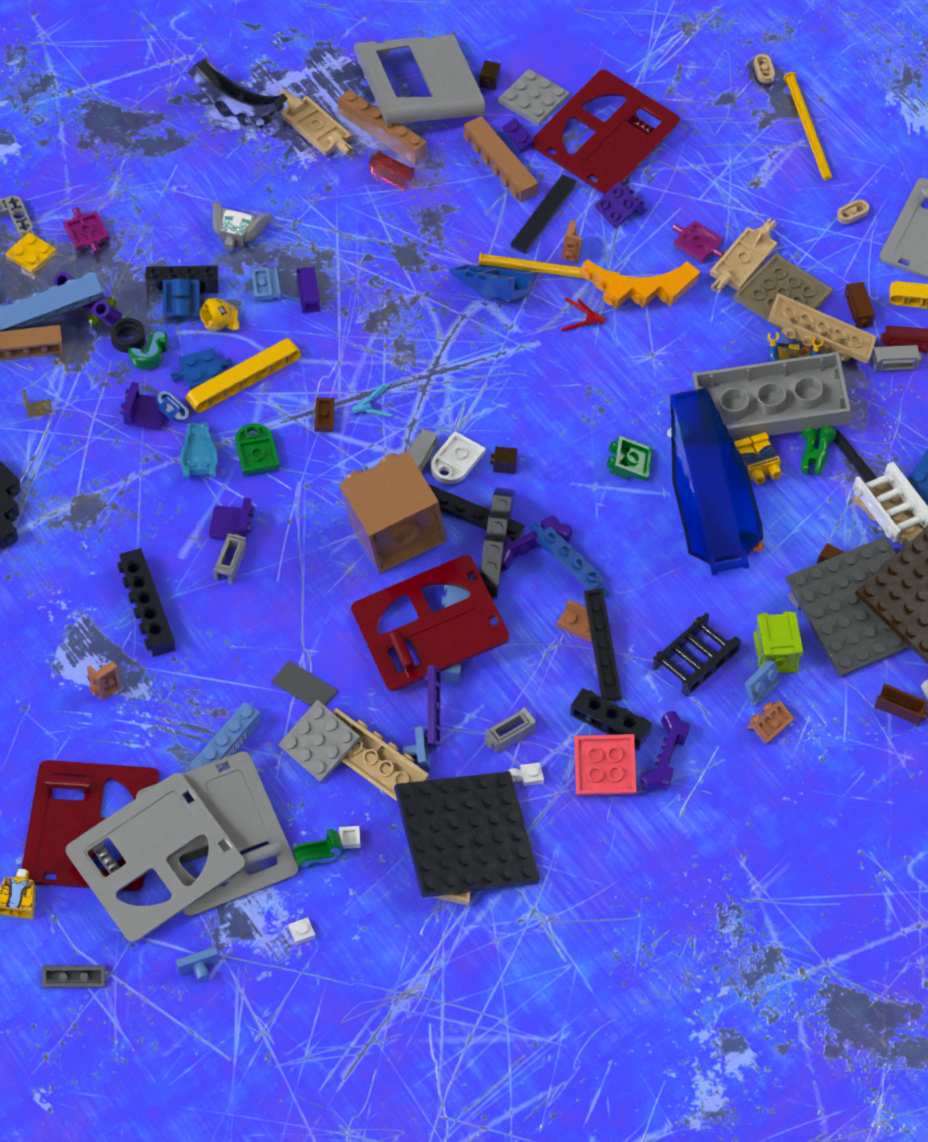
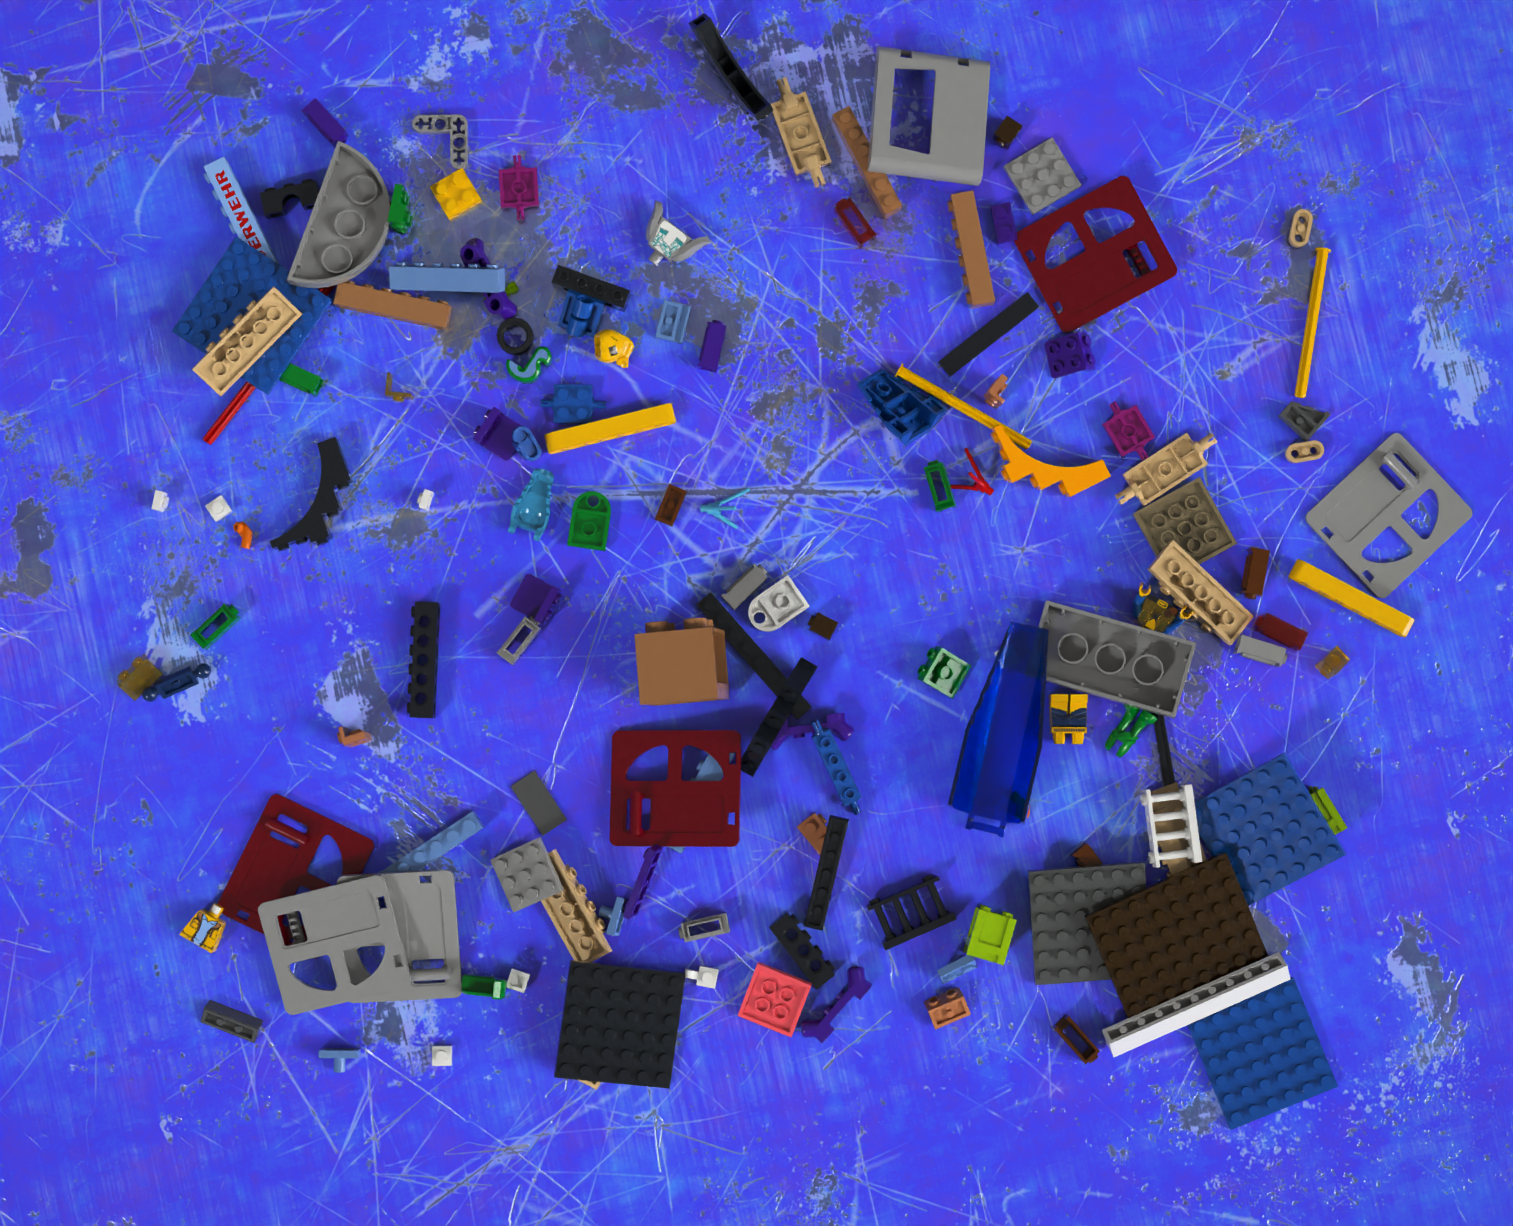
camera: 20 degrees right, 30 degrees up
none -> white plate [417,489,434,511]
none -> green window [924,460,957,512]
none -> dark grey wing [1278,401,1331,442]

